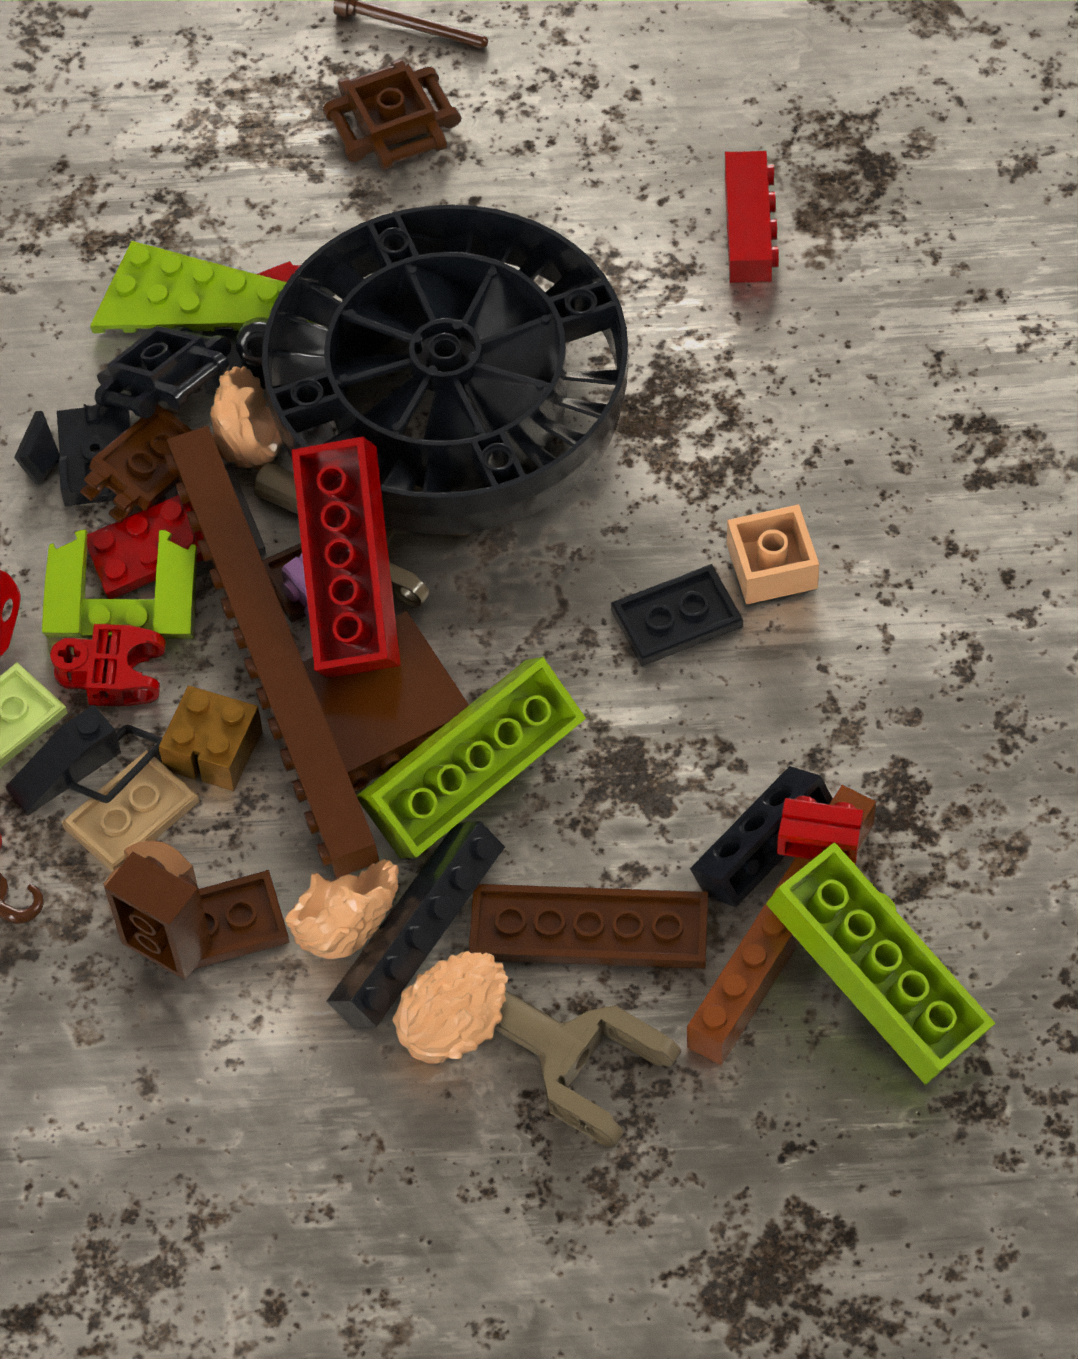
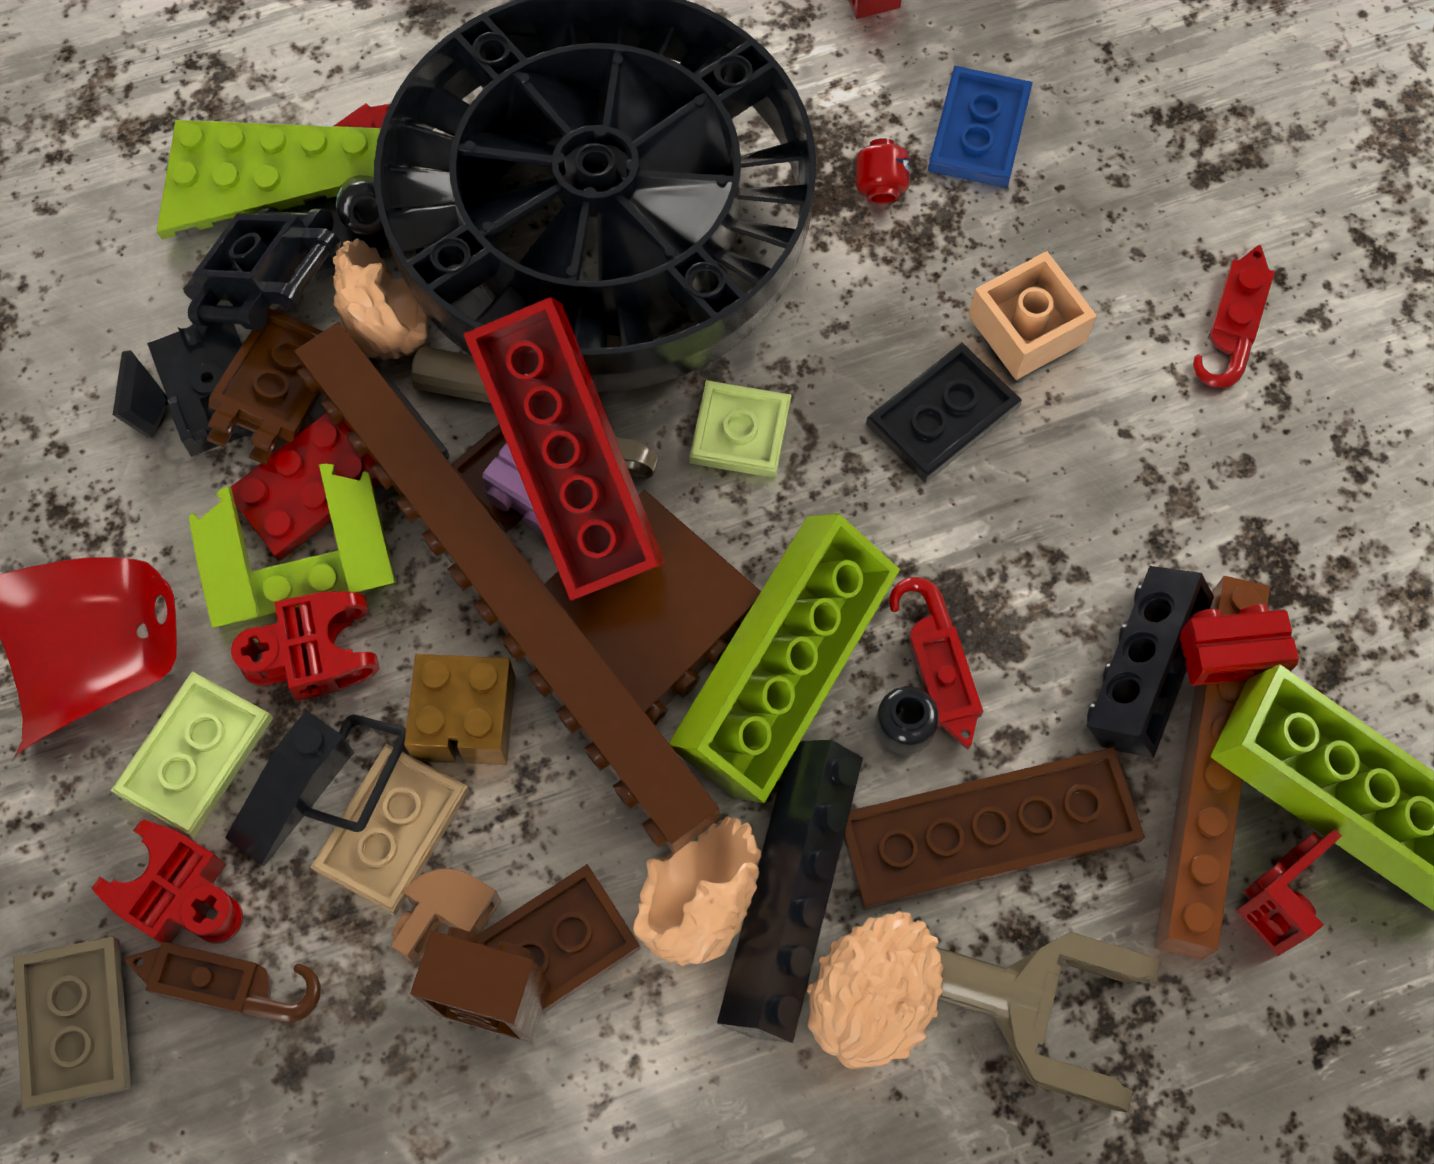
camera: 20 degrees left, 10 degrees up
none -> yellowish green tile [689,380,791,478]
none -> red head [855,138,910,204]
none -> black head [875,686,939,755]
none -> red plate [889,577,984,750]
none -> blue tile [928,65,1033,188]
none -> red plate [1193,245,1275,388]
none -> red bracket [1236,829,1342,956]

